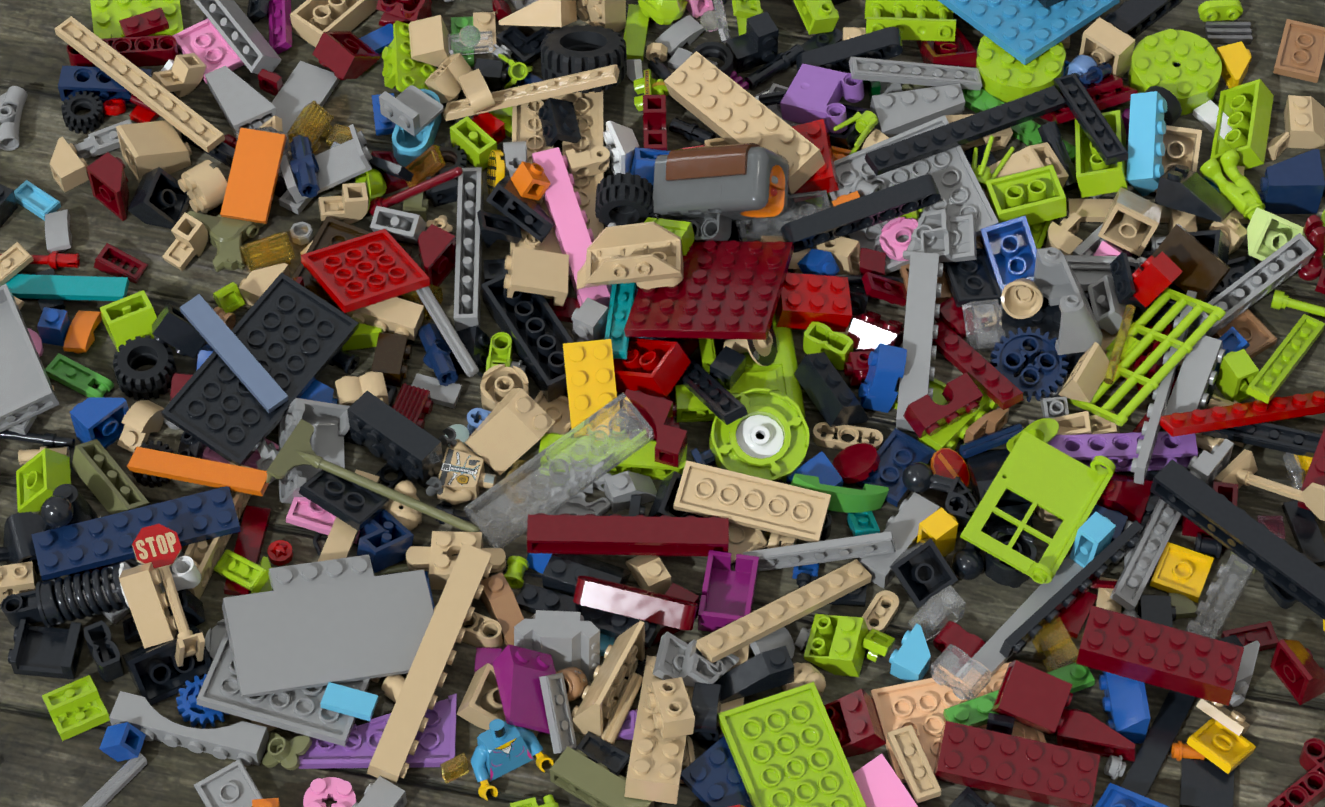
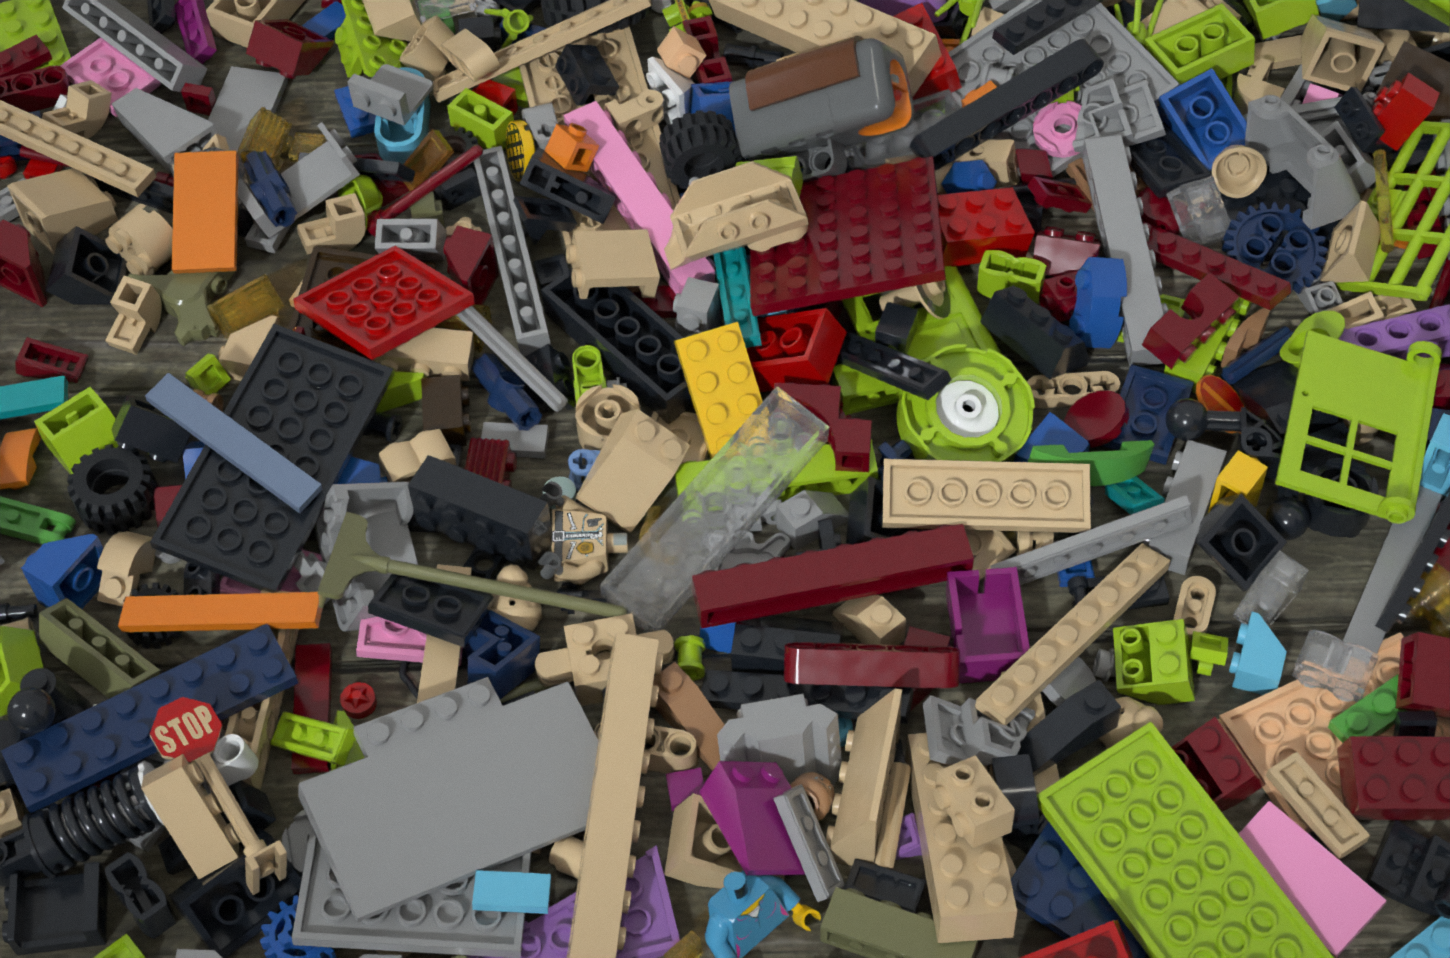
camera: 10 degrees left, 0 degrees up
light grey tile [290,221,314,245] -> none
dark red axle [933,621,985,668] -> none
none -> light nougat brick [657,26,706,79]

